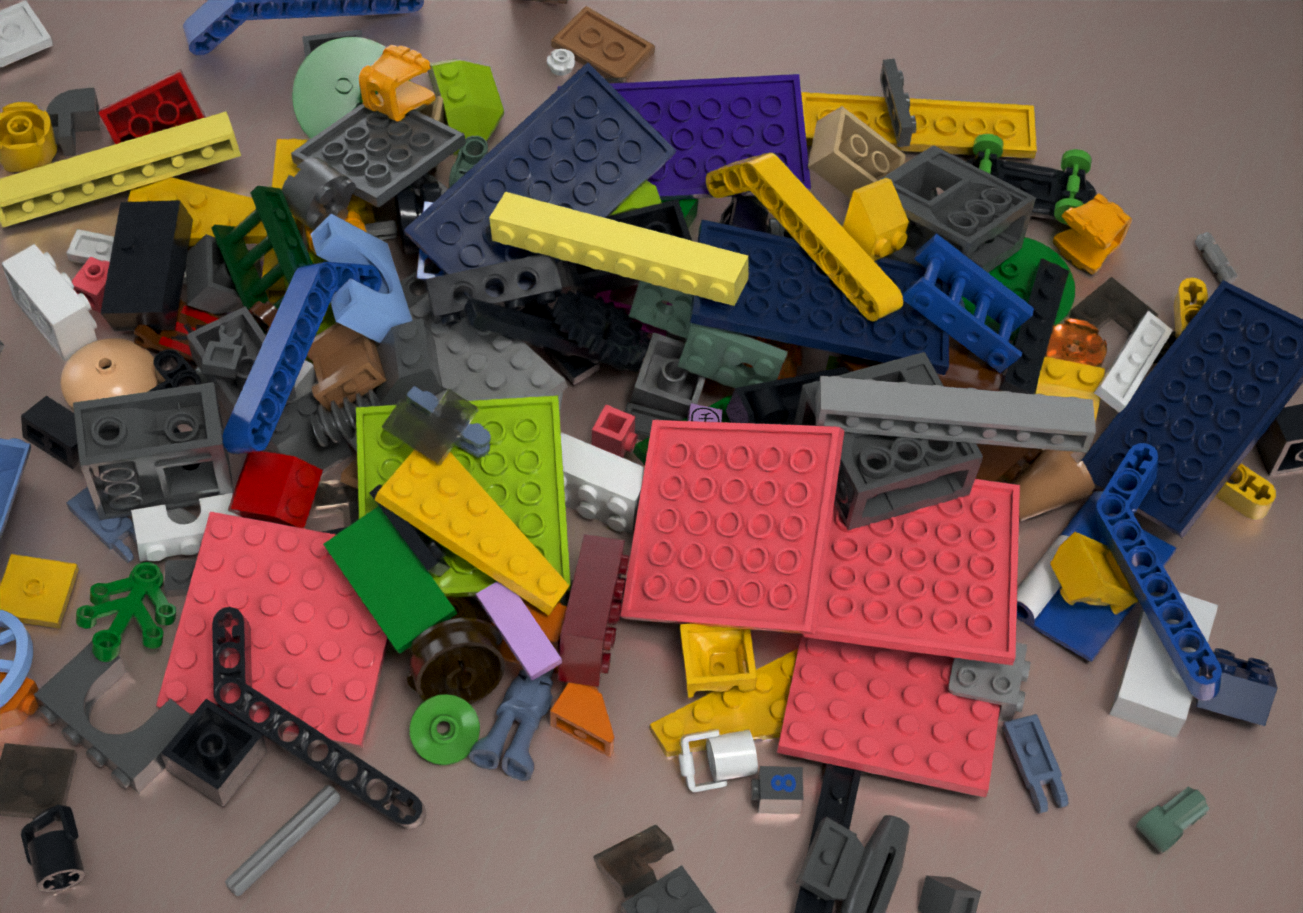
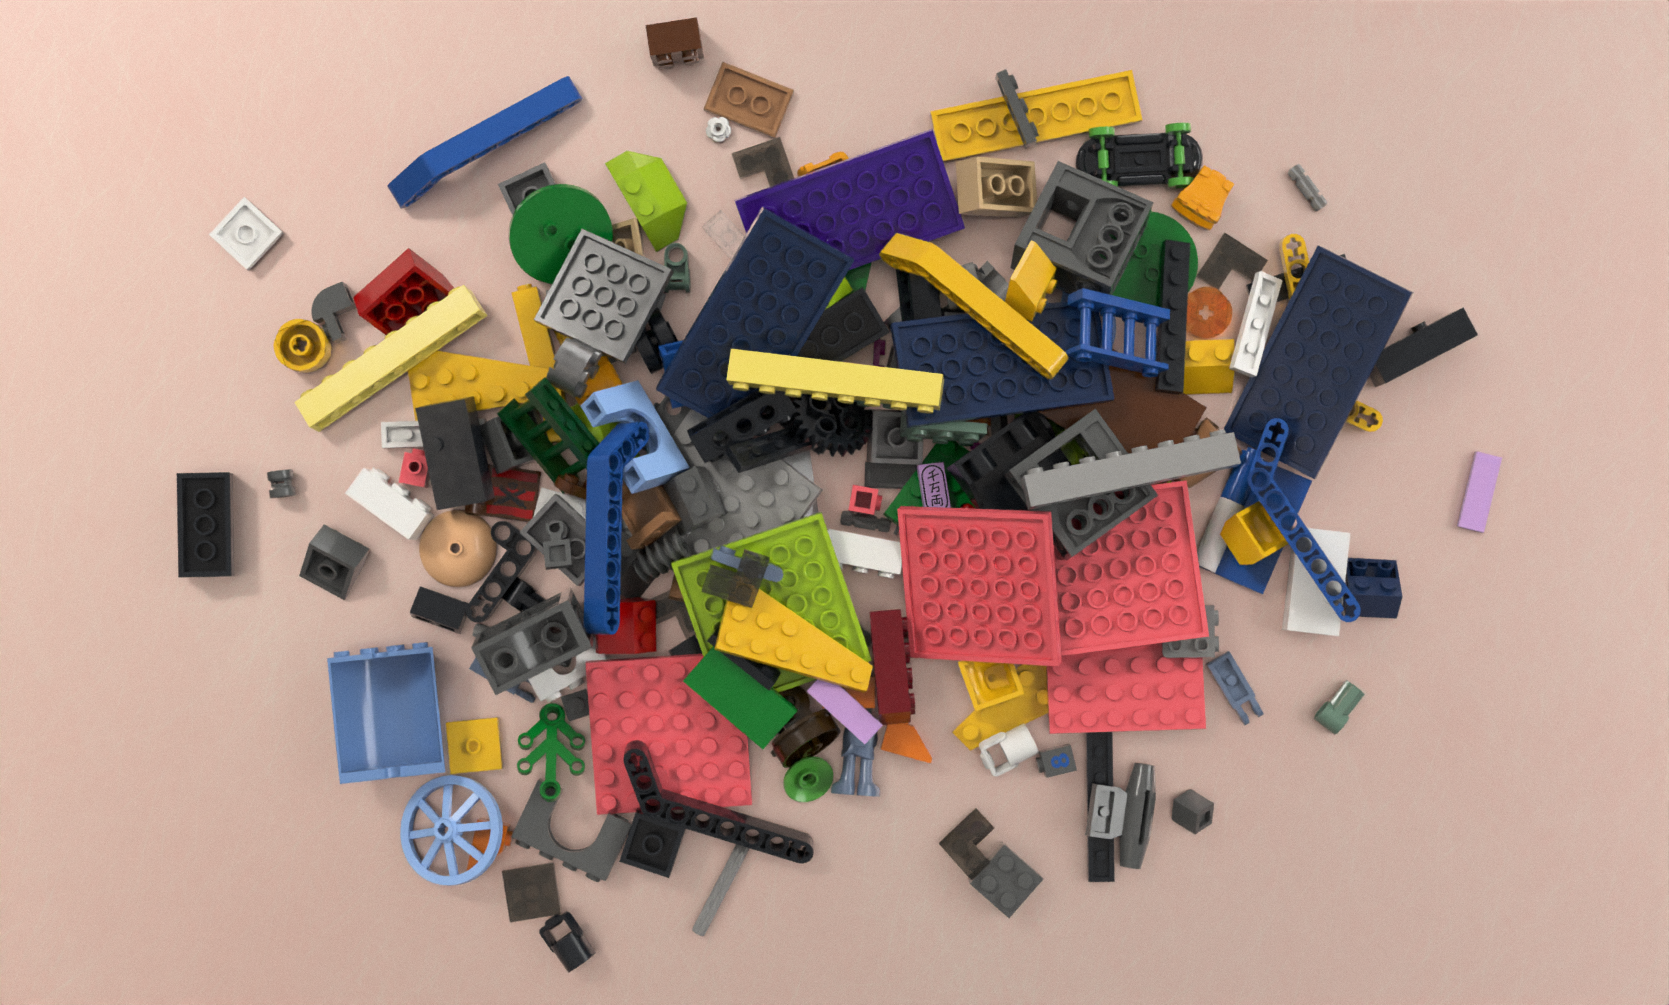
camera: 10 degrees left, 30 degrees up
light orange piece [359,44,436,122] -> none

